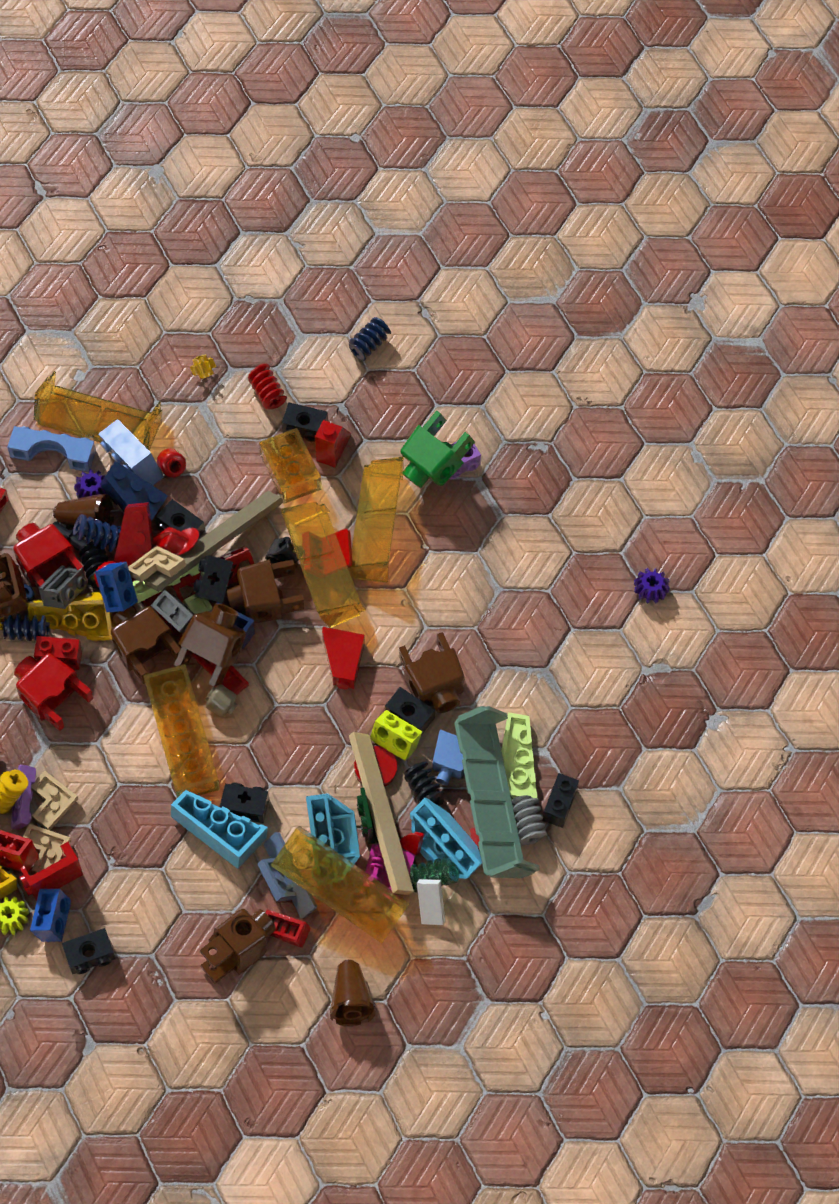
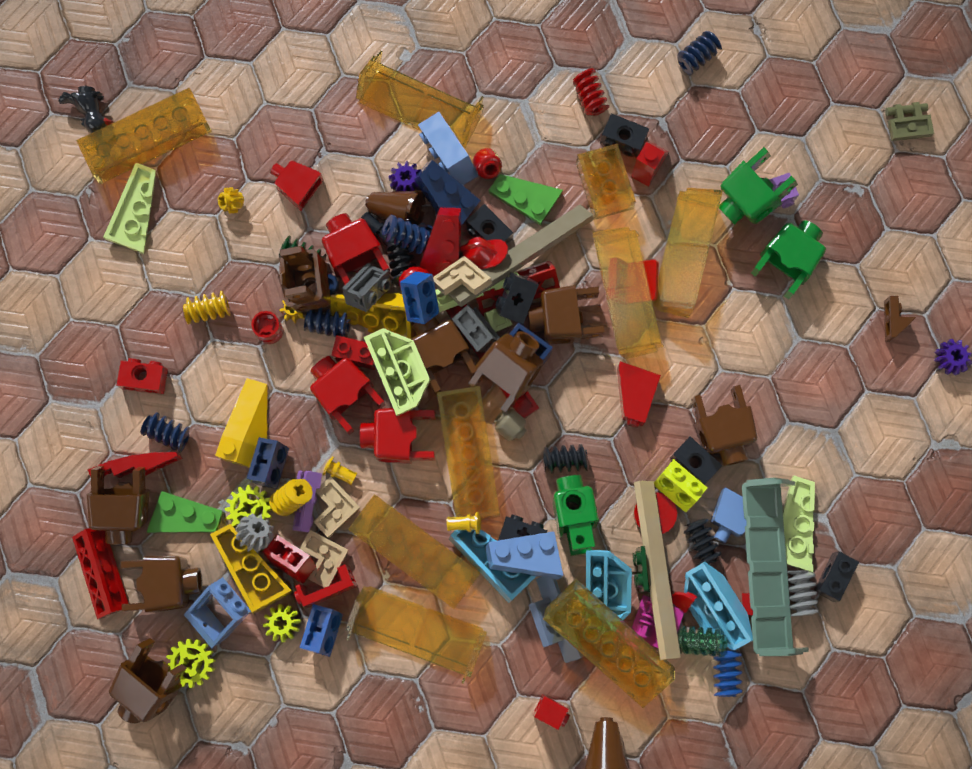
camera: 10 degrees right, 15 degrees up
medium blue arch [7,426,96,472] -> none
black brick [62,928,116,975] -> none
yellow gear [190,354,216,379] -> none
reddish brown piece [200,909,276,984] -> none
black piece [265,536,304,564] -> none
red slope [266,910,311,948] -> none
white tile [417,879,445,925] -> none
none -> yellow pin [322,456,357,485]
none -> clear yellow piece [346,586,487,684]
none -> clear yellow brick [348,494,481,609]
none -> red piece [360,408,435,464]
none -> yellowish green wedge [364,328,430,416]
none -> yellow pin [447,512,481,534]
none -> medium blue wedge [486,532,563,580]
none -> bright green wing [489,174,563,225]
none -> red brick [533,694,570,730]
none -> black piece [543,444,588,474]
none -> green piece [552,475,599,556]
none -> blue piece [713,650,743,697]
none -> green piece [751,220,826,300]
none -> reddish brown slope [884,296,916,342]
none -> olive plate [885,102,934,141]

